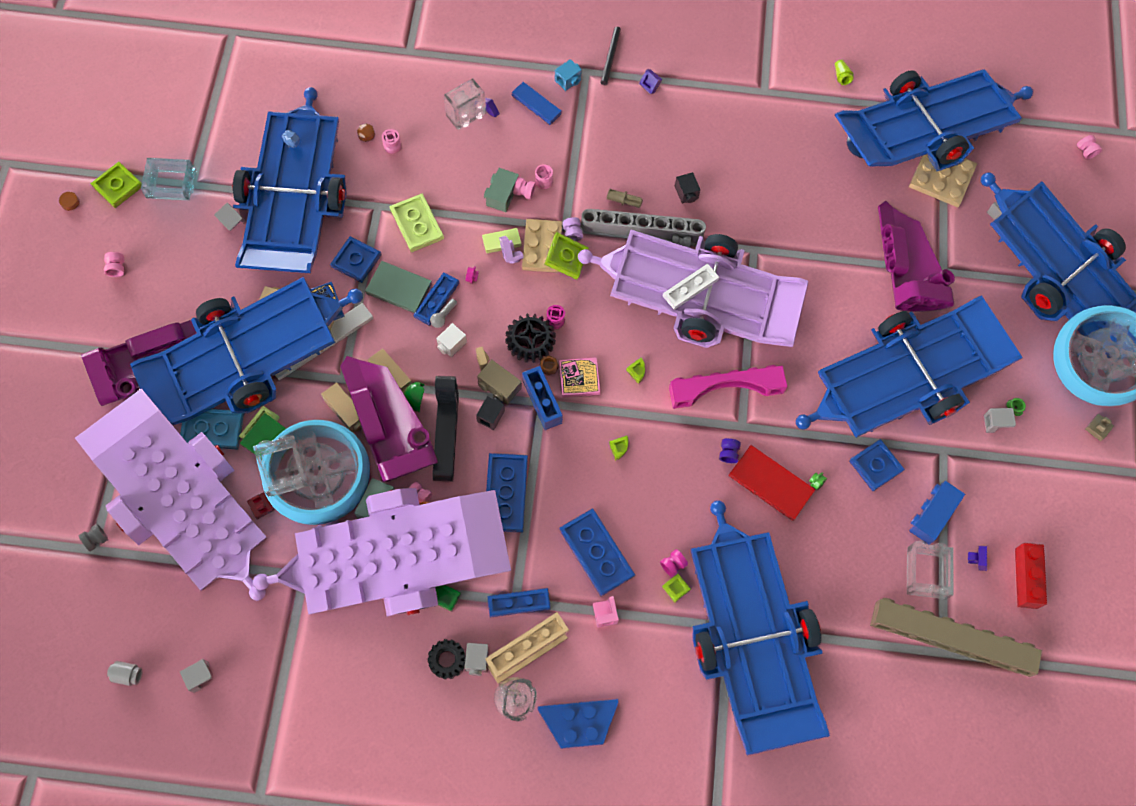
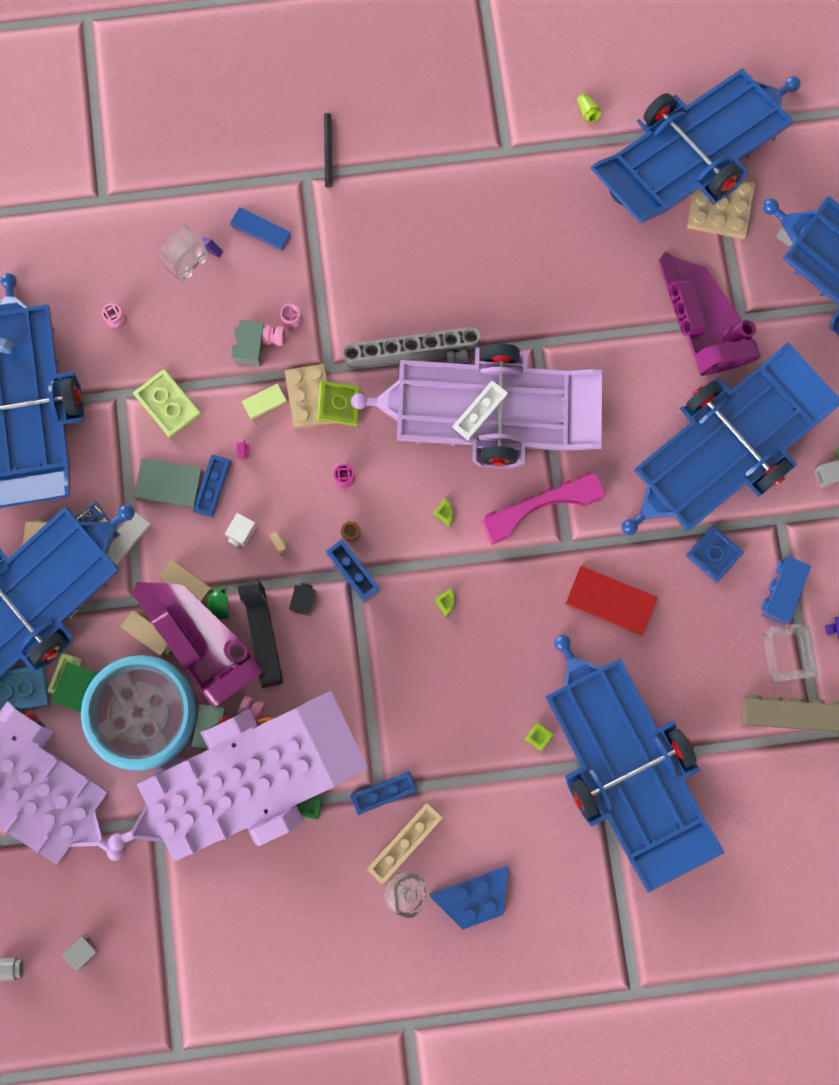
camera: 10 degrees left, 10 degrees up
dark red tile [247,492,275,519] -> none
clear window [253,435,308,497] -> none
blue tile [330,236,382,283] -> none
dark orange tile [357,123,375,142] -> none
black tyre [427,639,466,679] -> none
light grey bar [430,299,457,328] -> none
light grey brick [465,643,489,676] -> none
dark tan brick [477,359,522,405] -> none
blue tile [486,453,528,533] -> none
lavender bracket [499,236,524,263] -> none
black gear [505,313,556,363] -> none
dark azure brick [555,59,582,91] -> none
tile [559,358,600,398] -> none
blue tile [559,508,635,597] -> none
lavender wheel [563,217,583,242] -> none
bright pink panel [593,597,618,628] -> none
dark tan axle [607,188,643,208] -> none
dark purple tile [639,69,662,94] -> none
dark pink wheel [660,549,688,578] -> none
black brick [675,172,701,204] -> none
dark purple wheel [719,438,741,463] -> none
bright green plate [809,473,827,490] -> none

